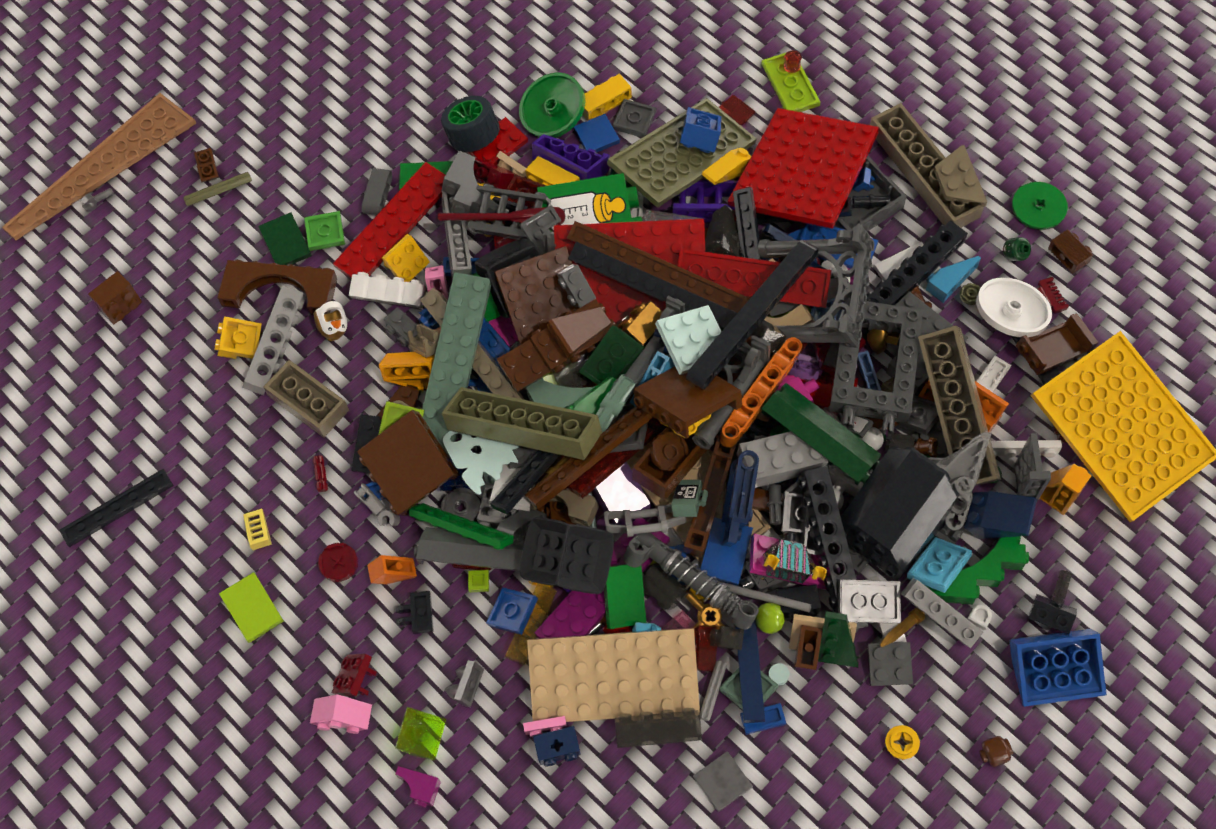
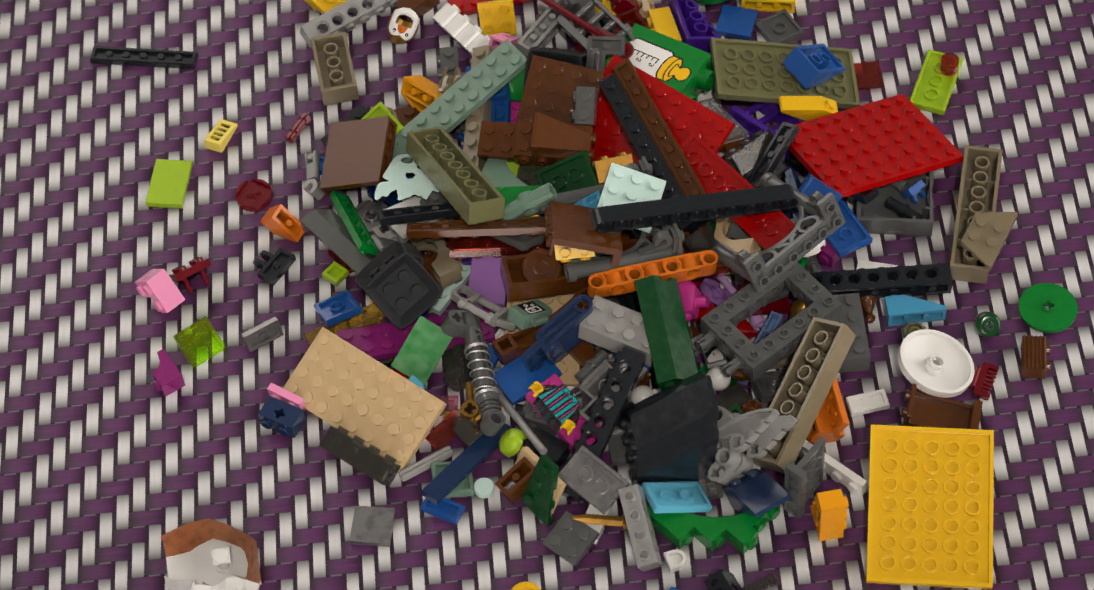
camera: 40 degrees right, 10 degrees down
none -> blue brick [798,173,843,203]

